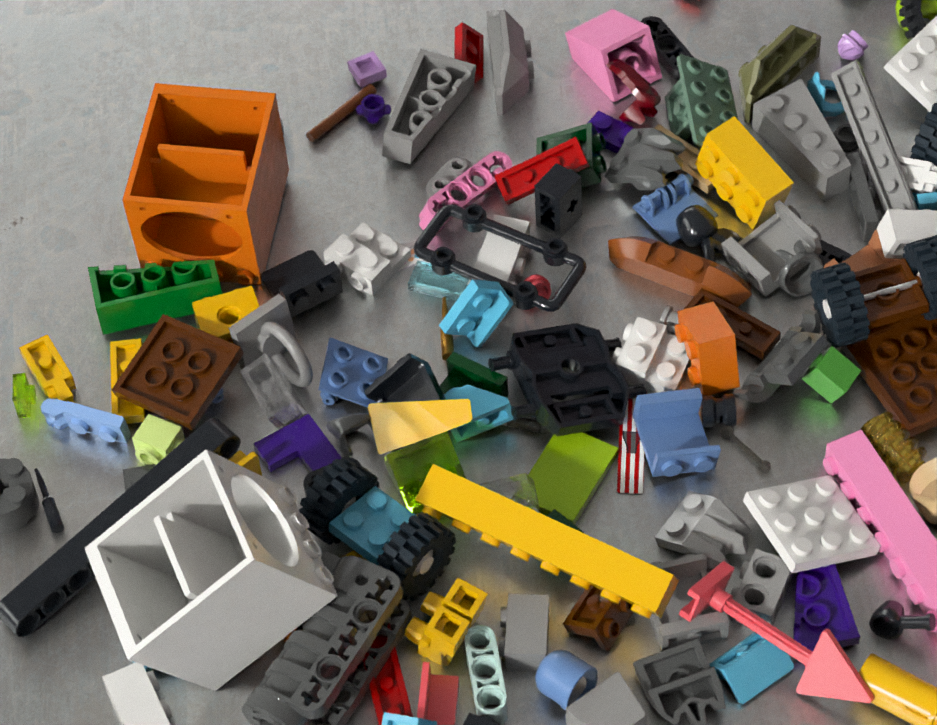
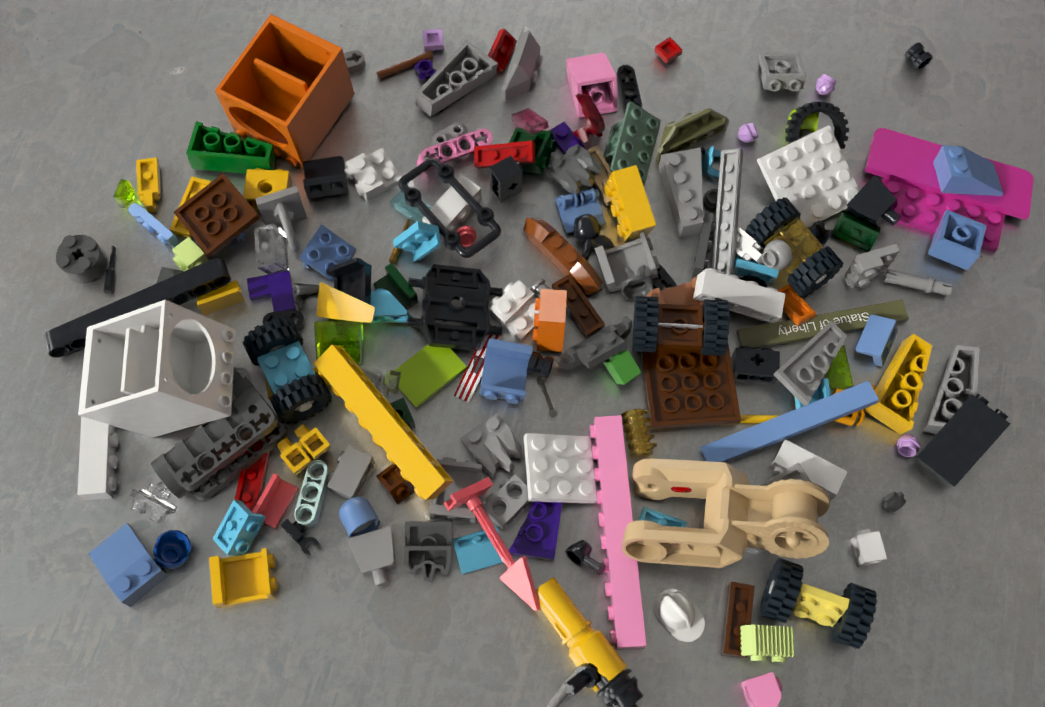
camera: 15 degrees right, 15 degrees up
none -> clear pink plate [511,108,549,134]

